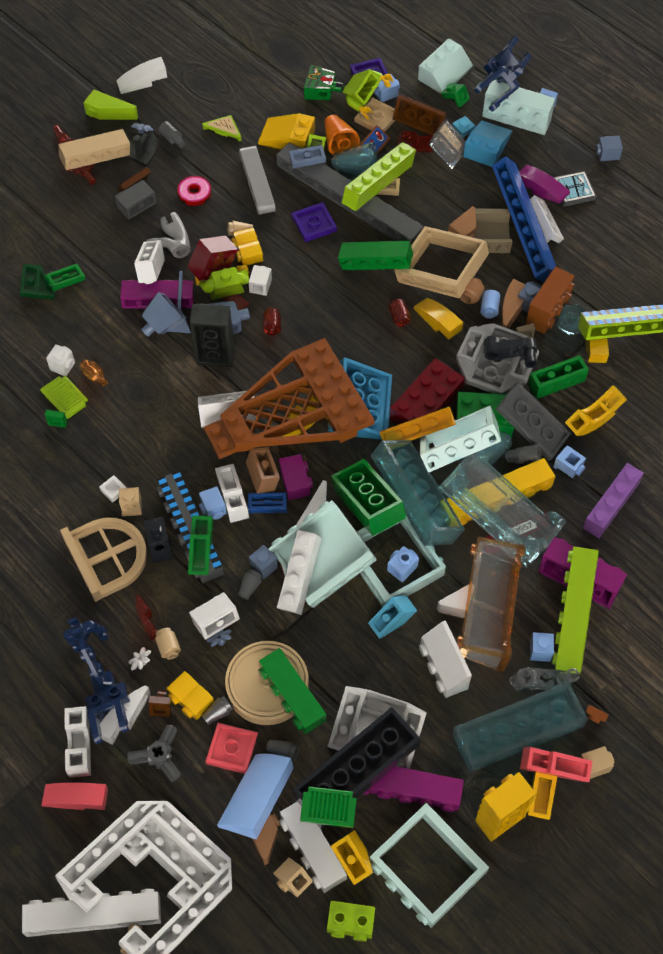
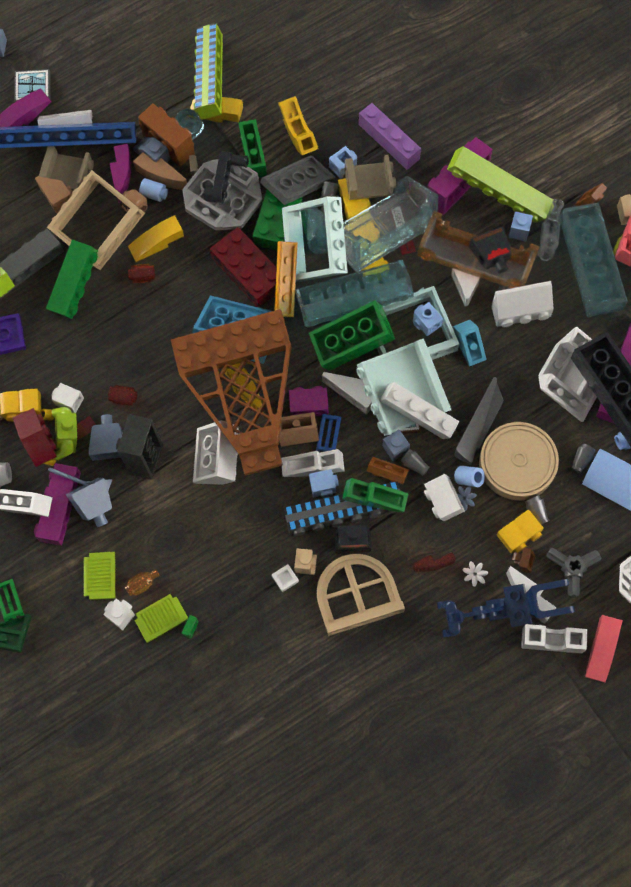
camera: 75 degrees left, 10 degrees up
tan brick [155,628,181,660] -> none
coral tile [205,722,258,774] -> none
green brick [258,648,327,735] -> none
none -> lime window [84,552,116,600]
none -> magenta slope [110,144,132,203]
none -> dark tan panel [344,155,396,200]
none -> dark orange plate [367,457,409,484]
none -> dark grey wedge [454,377,504,465]
none -> light blue brick [454,466,485,487]
none -> black torso [469,226,511,274]

